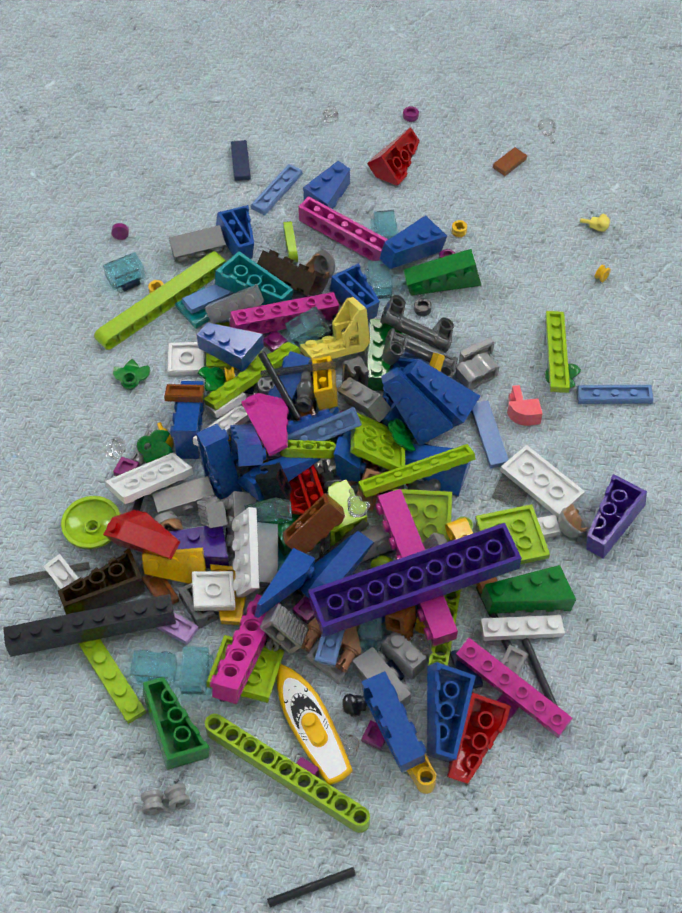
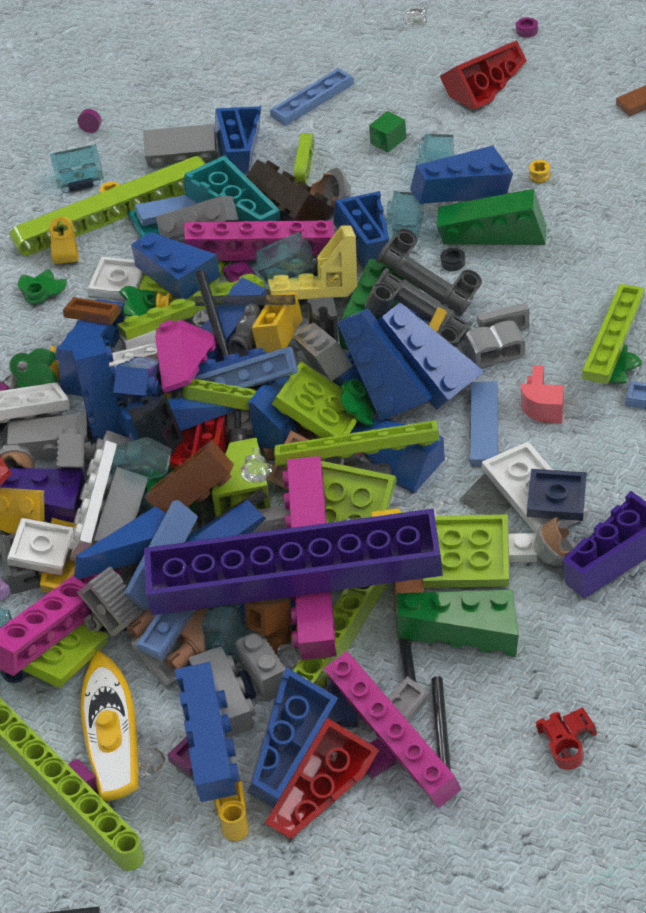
camera: 20 degrees right, 10 degrees down
dark blue tile [230,140,251,181] -> none
dark pink brick [298,196,388,266] -> none
blue wedge [303,161,350,209] -> none
black piece [342,694,368,717] -> none
white plate [479,615,565,641] -> none
none -> yellow piece [49,217,79,265]
none -> medium blue tile [124,500,198,610]
none -> green brick [369,111,407,152]
none -> dark blue plate [527,468,587,521]
none -> red piece [536,707,597,770]

